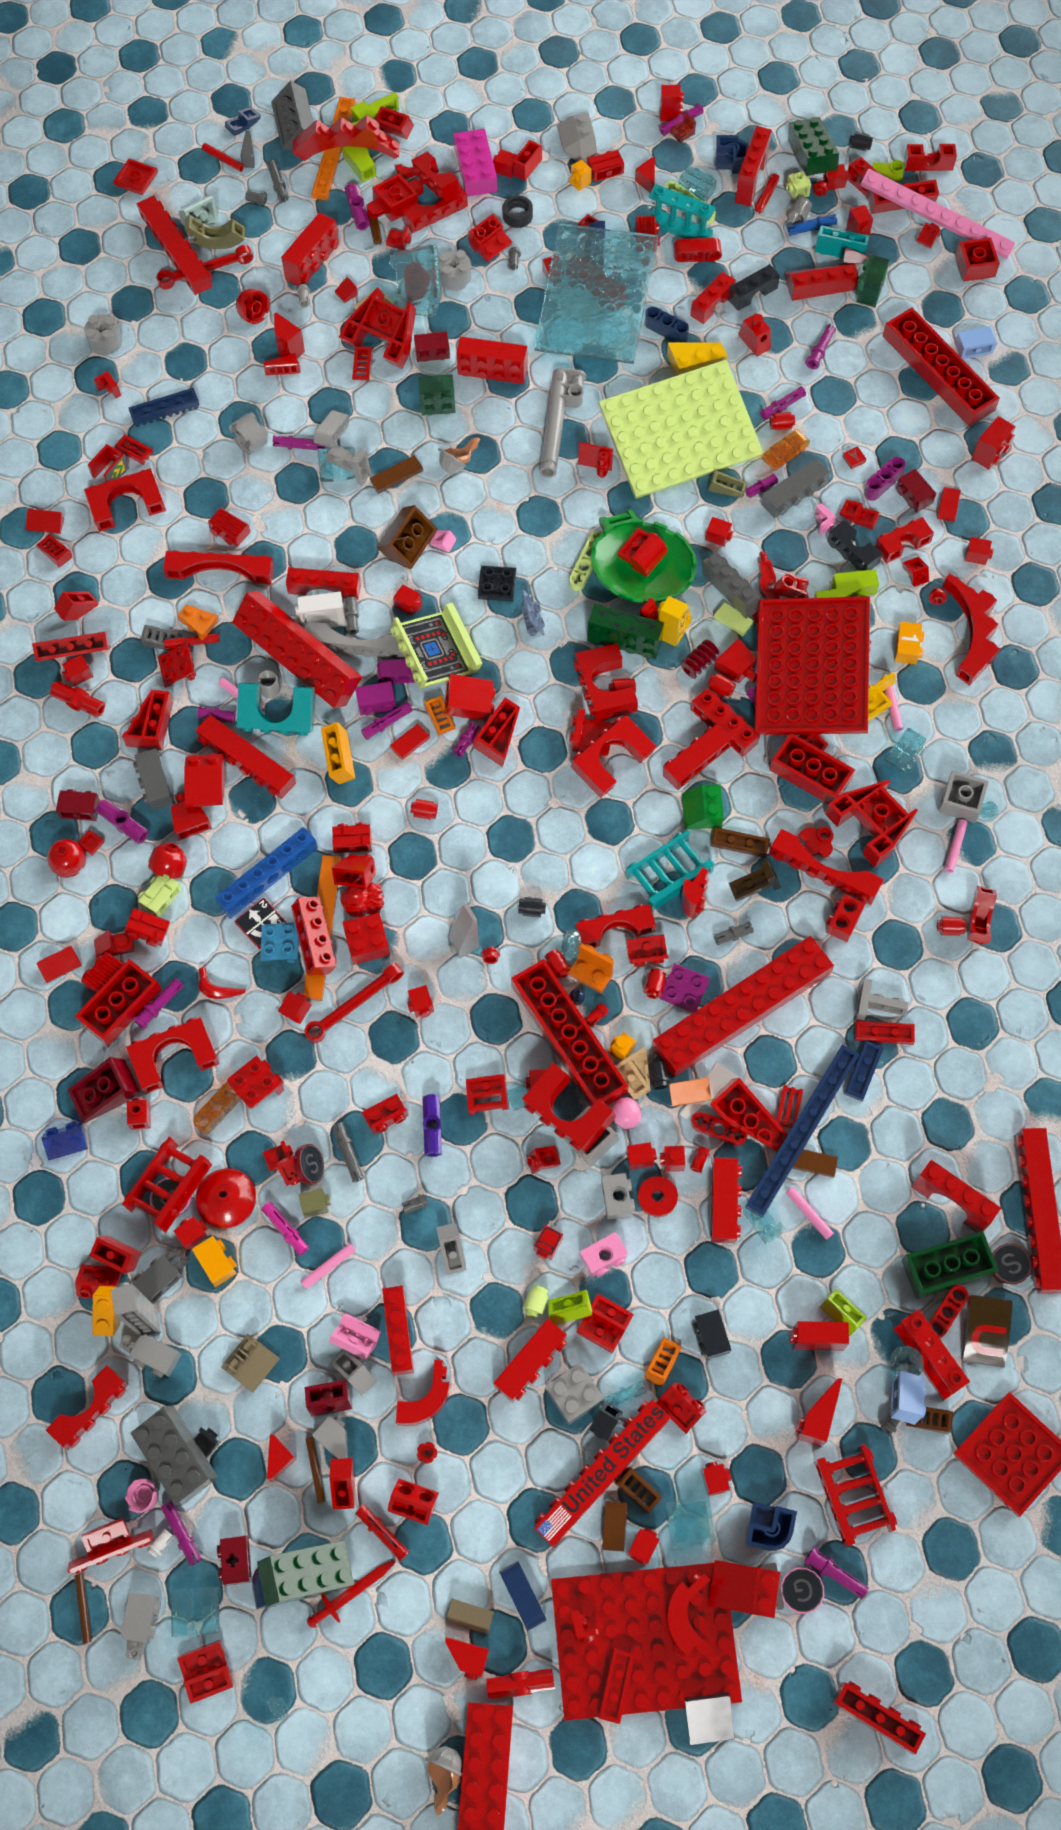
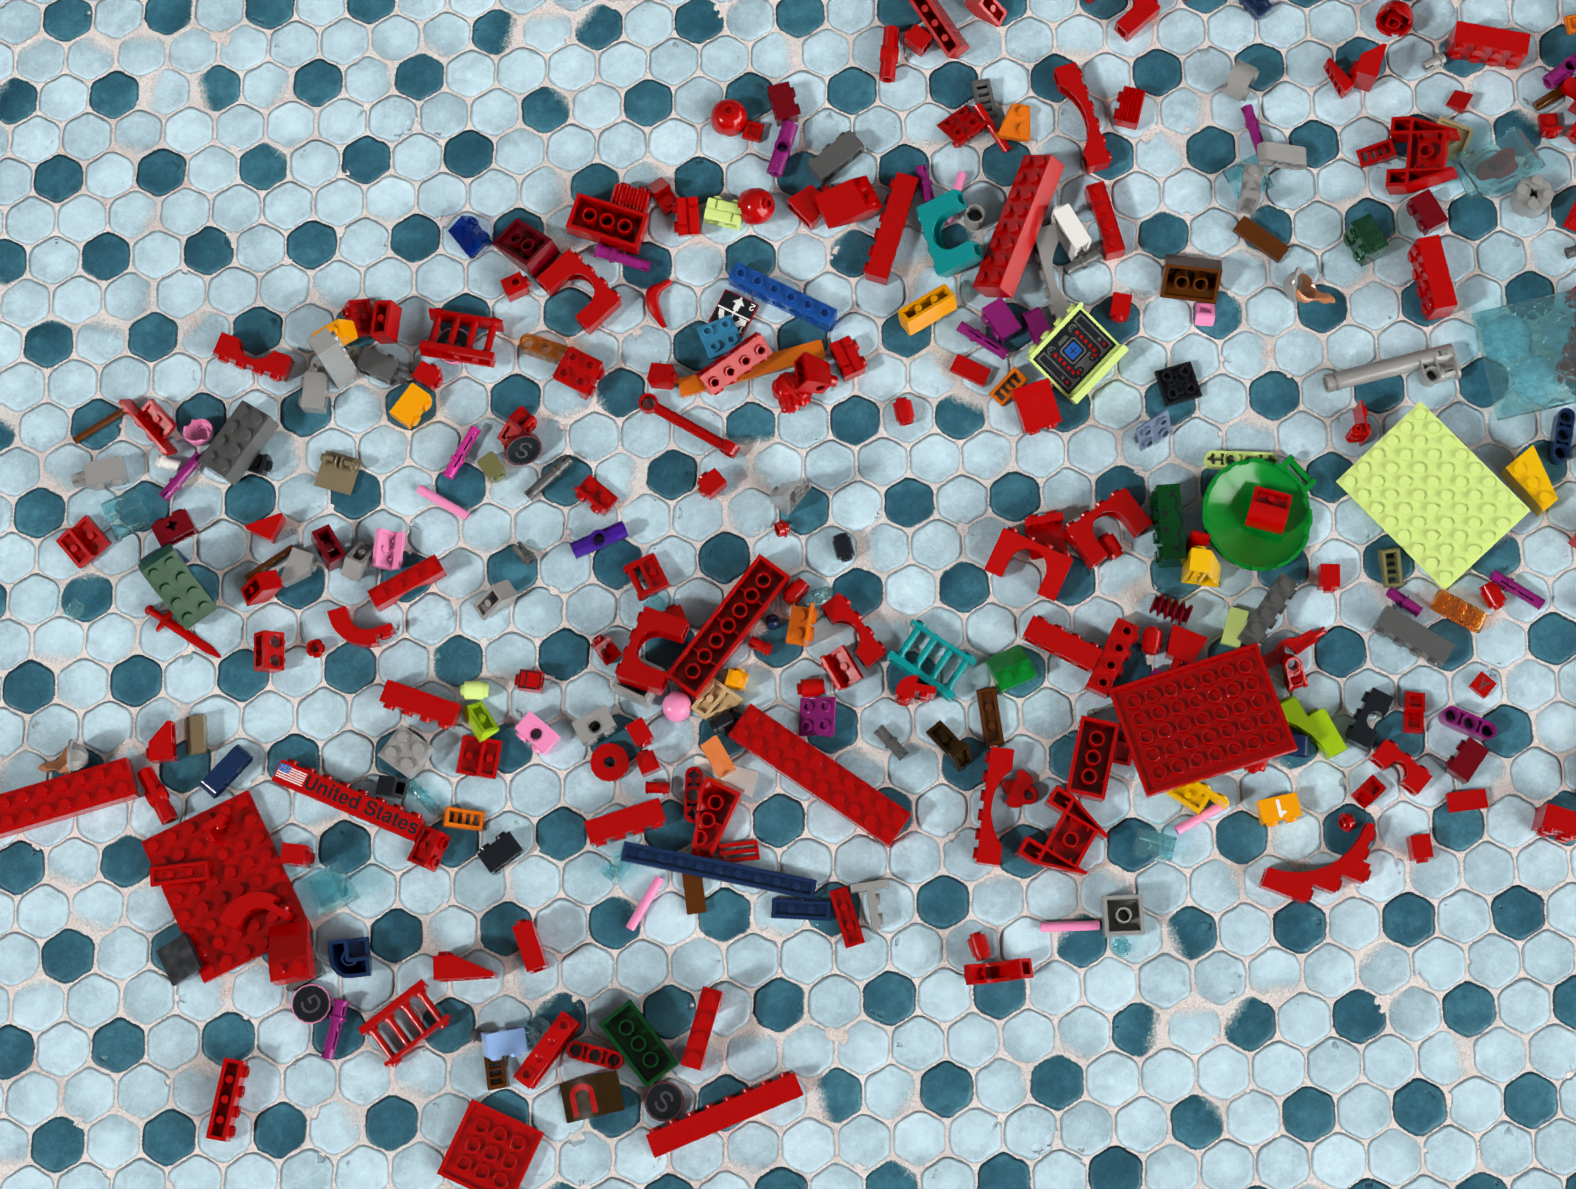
camera: 70 degrees right, 10 degrees up
red slope [36,946,82,983] -> none
red wedge [122,690,173,751] -> none
red dish [195,1168,256,1229] -> none
red brick [342,912,390,965] -> none
red pin [355,1504,410,1561] -> none
magenta pin [452,722,480,758] -> none
red wedge [472,697,520,767] -> none
reddish brown slope [602,1501,628,1552] -> none
reddish brown slope [614,1467,662,1514] -> none
red brick [701,1461,731,1497] -> none
bright pink bracket [814,503,836,535] -> none
lime slope [820,1289,867,1336] -> none
red brick [826,894,865,942] -> none

